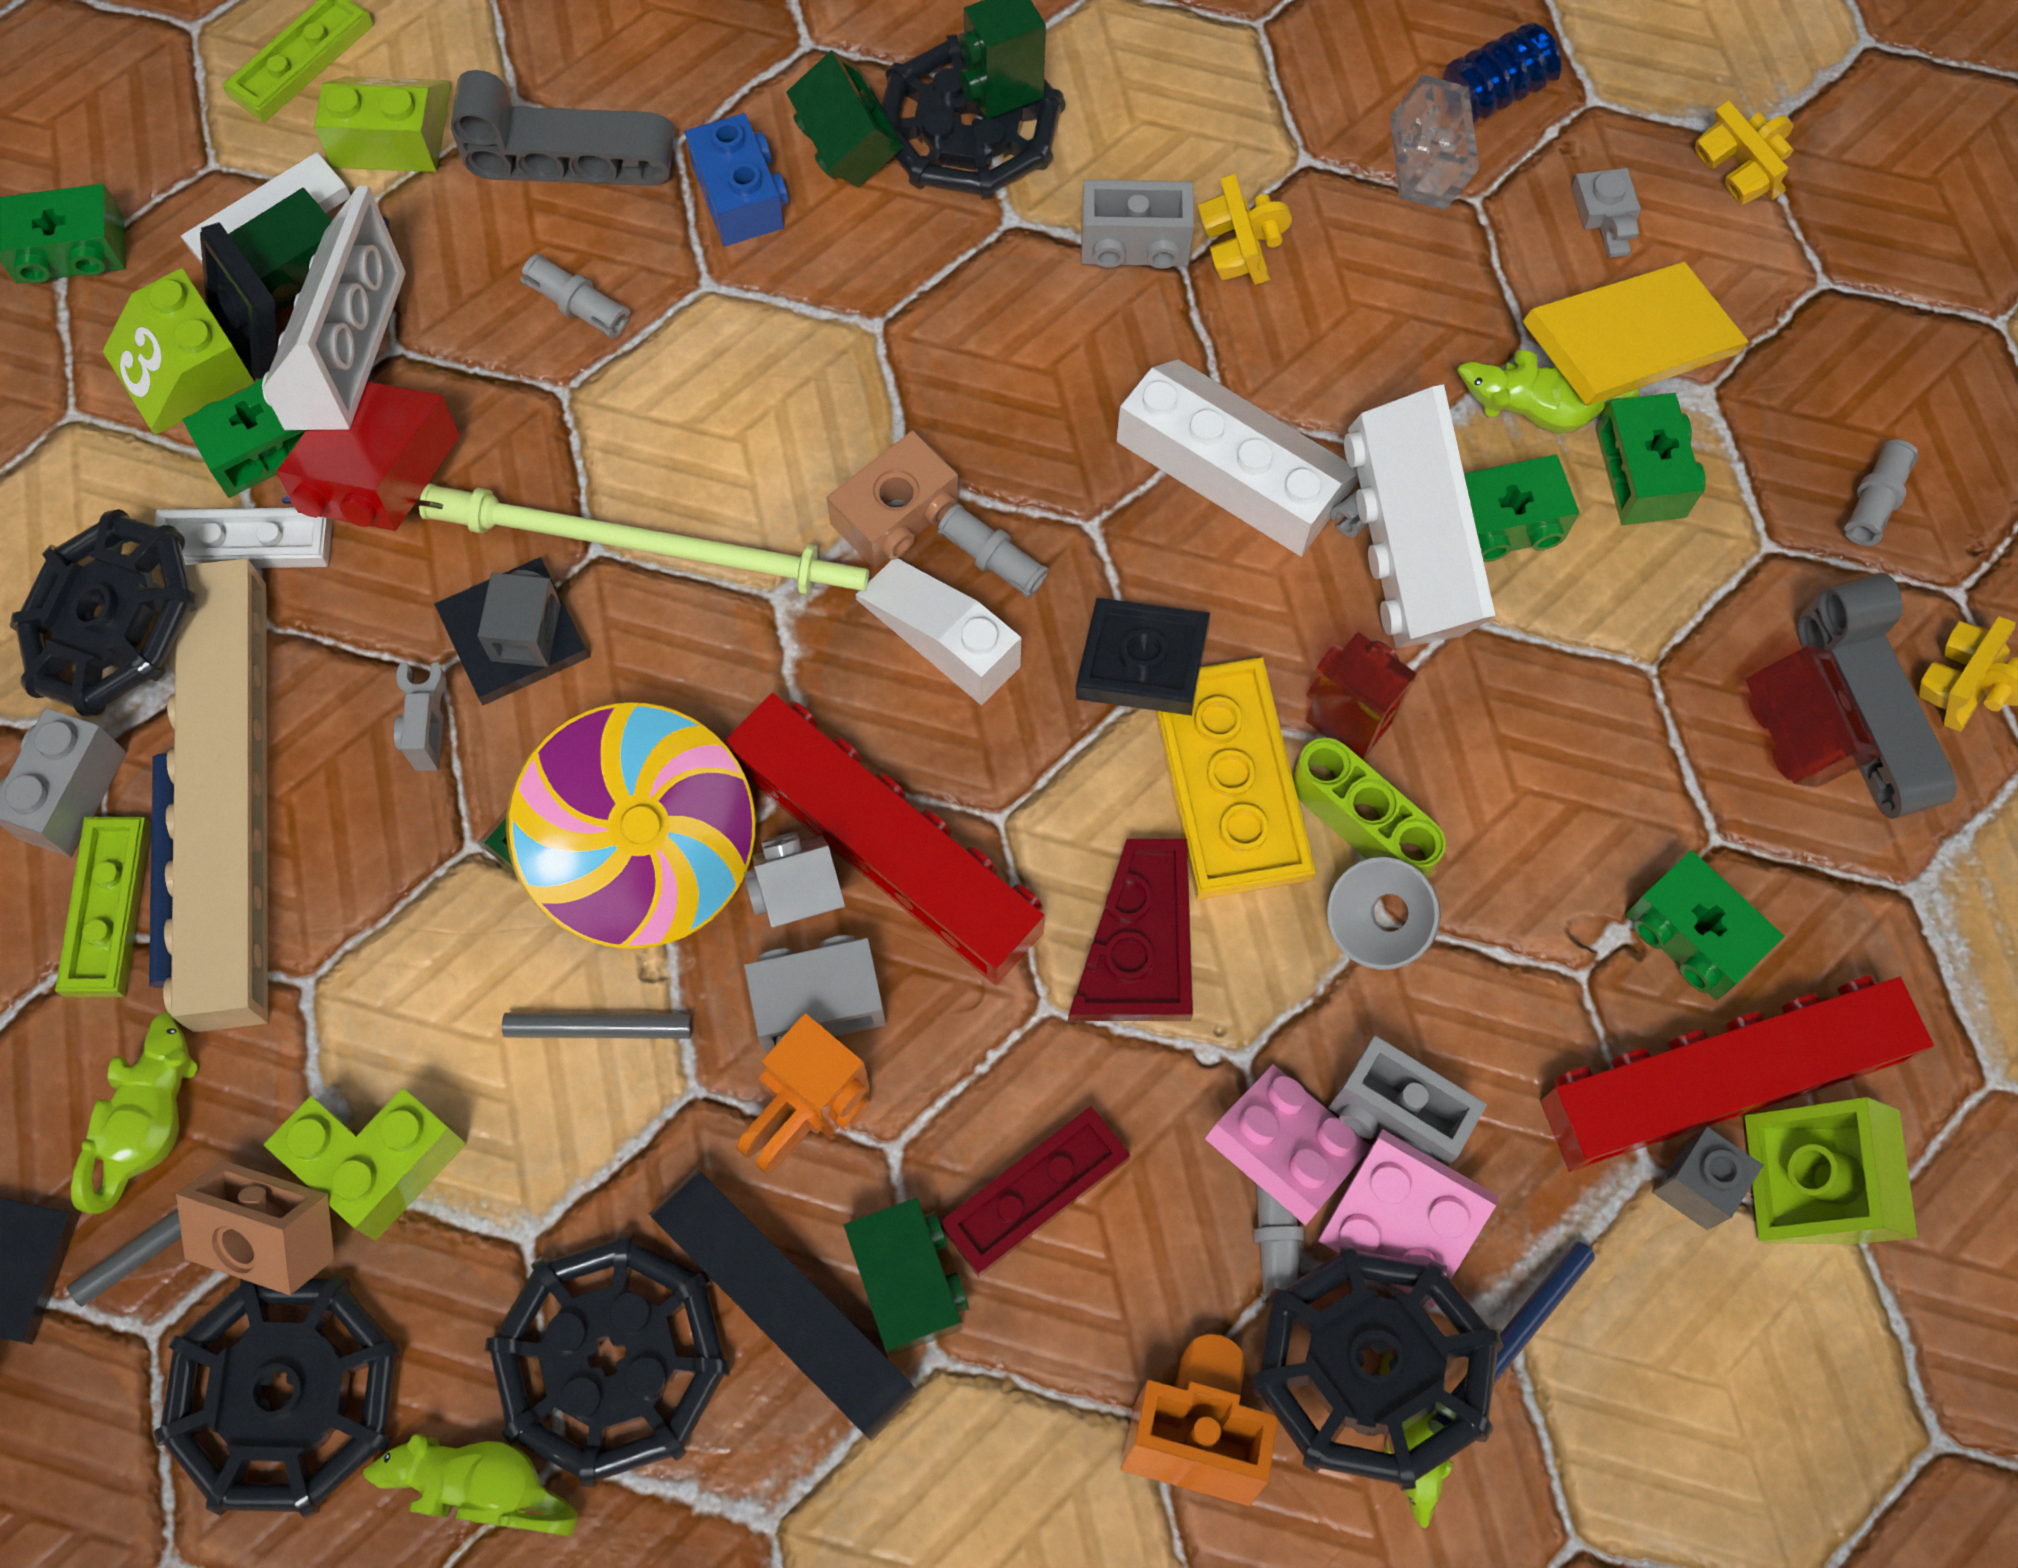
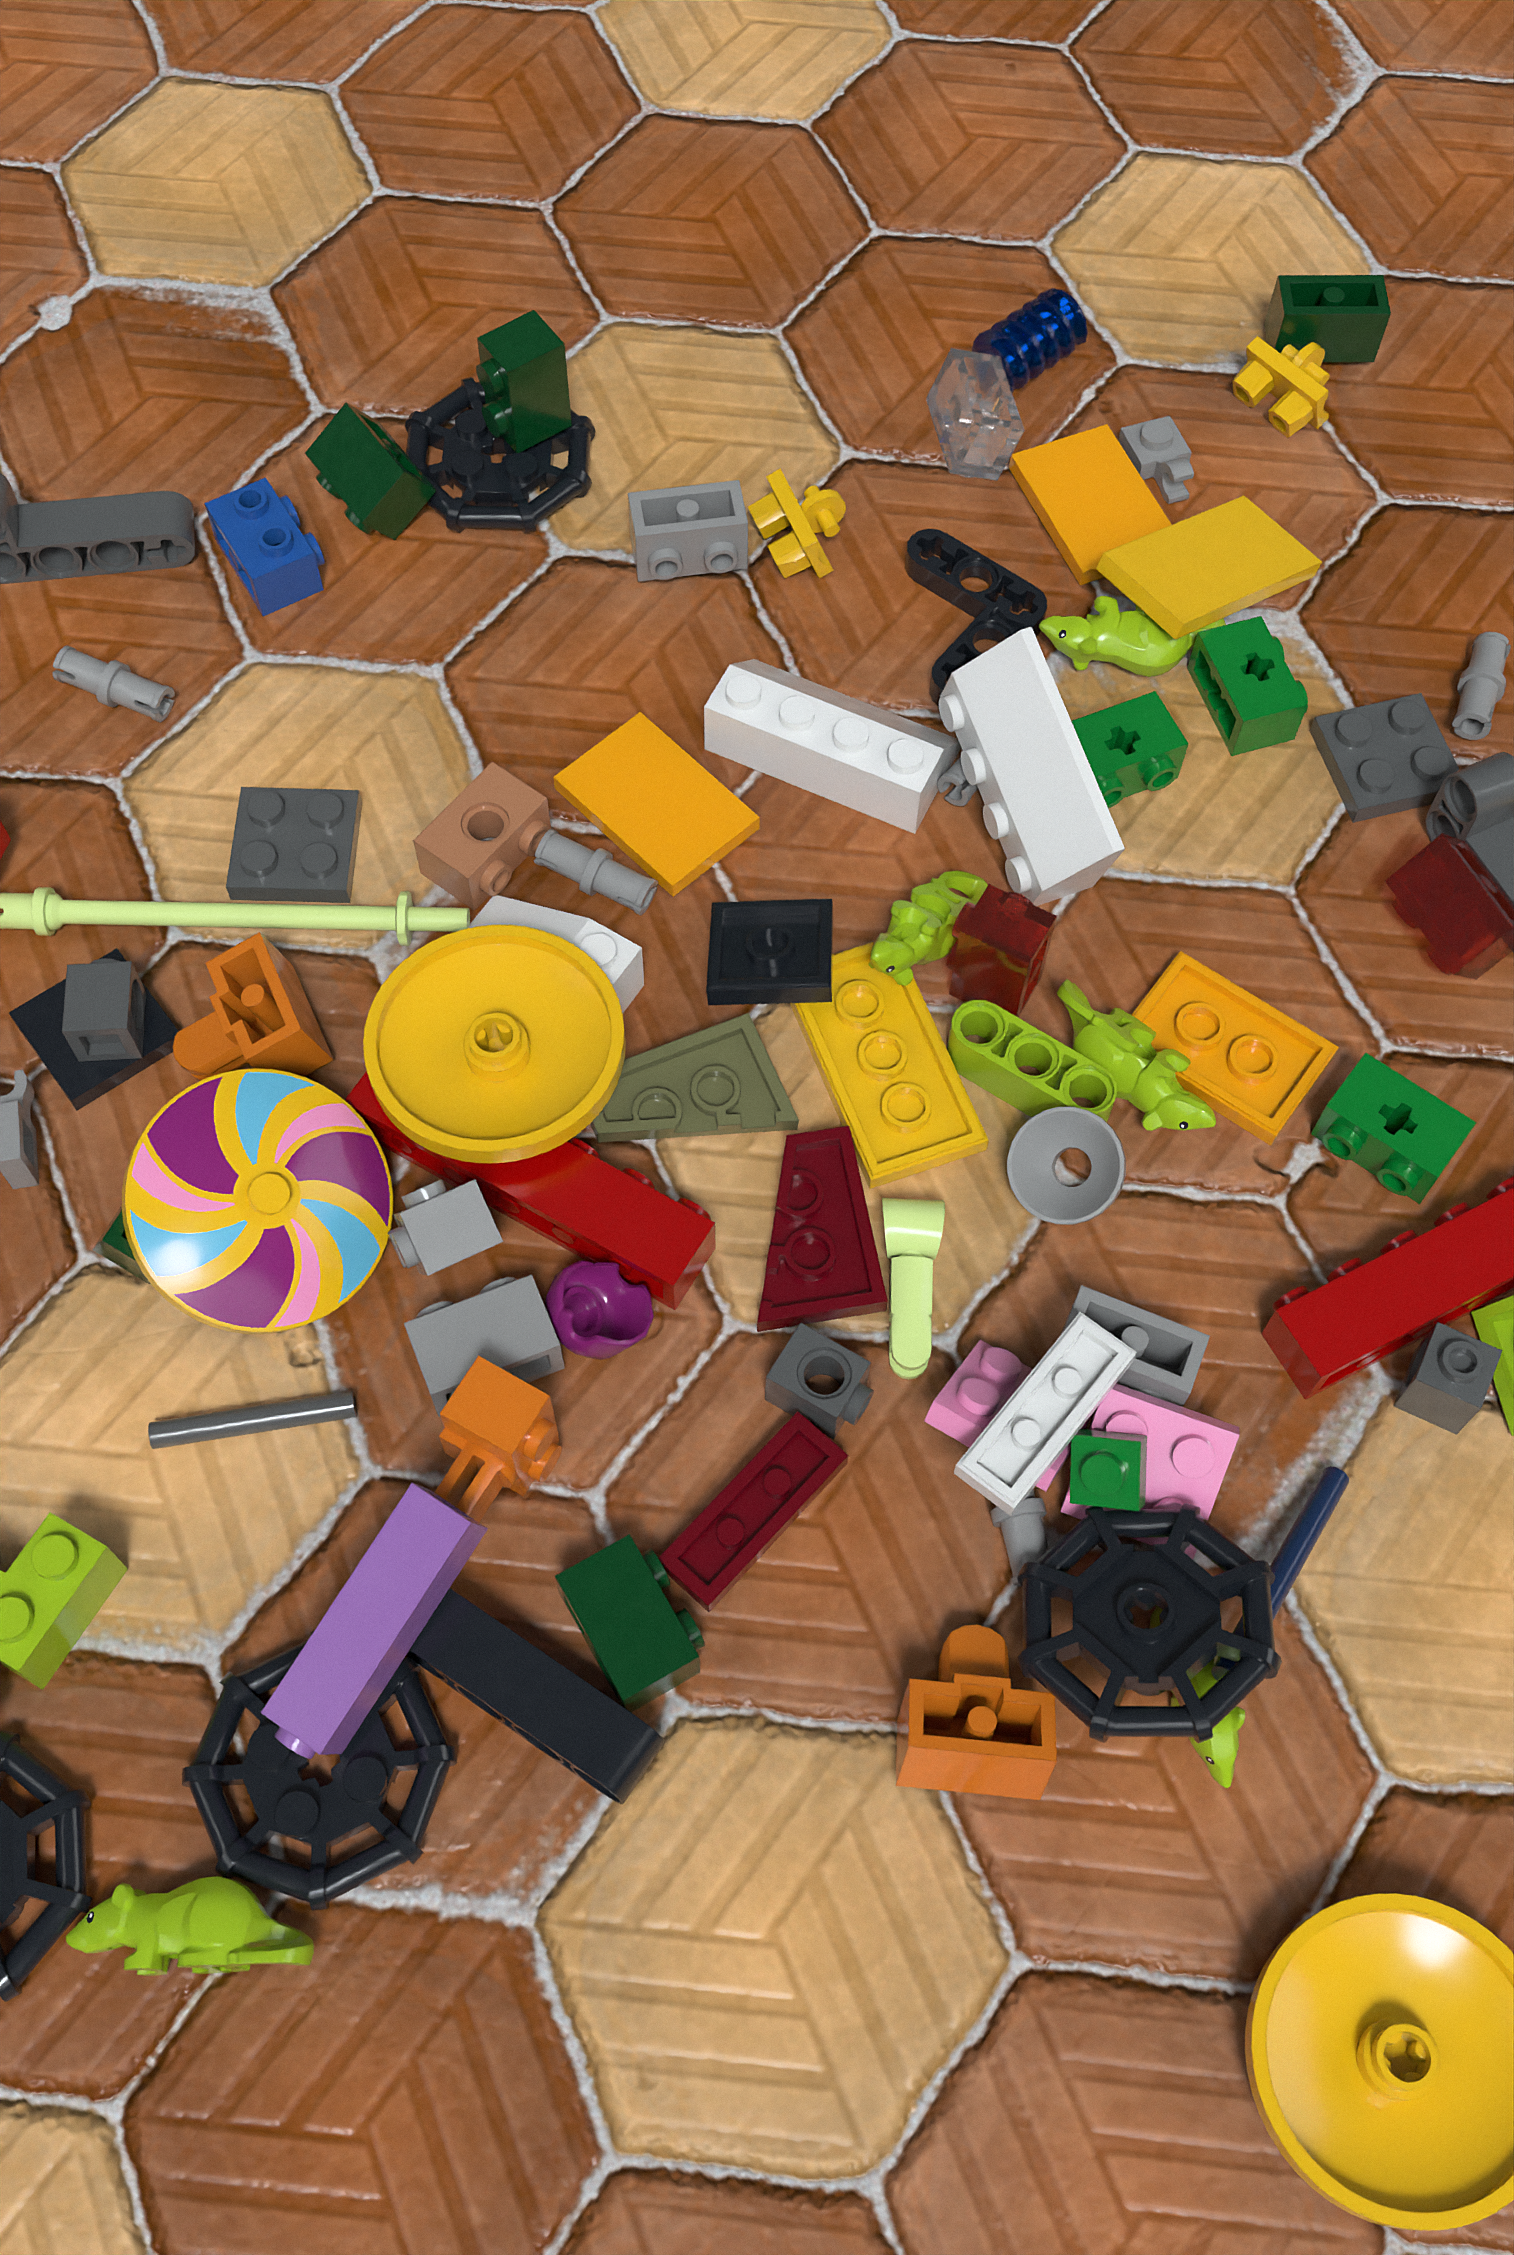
camera: 10 degrees left, 5 degrees down
none -> orange brick [173,932,334,1081]
none -> dark grey plate [226,787,362,903]
none -> medium lavender brick [261,1483,488,1759]
none -> yellow dish [363,925,626,1163]
none -> magenta hair [544,1260,654,1360]
none -> light orange tile [553,712,760,897]
none -> olive wing [590,1013,799,1143]
none -> dark grey brick [765,1323,874,1439]
none -> lime animal [868,871,993,986]
none -> yellowish green piece [882,1198,945,1380]
none -> black beam [905,529,1047,707]
none -> white tile [954,1312,1137,1516]
none -> light orange tile [1009,424,1172,585]
none -> lime animal [1056,979,1216,1131]
none -> green plate [1070,1429,1147,1511]
none -> light orange tile [1132,951,1339,1146]
none -> dark green brick [1264,275,1391,362]
none -> dark grey plate [1309,693,1460,823]

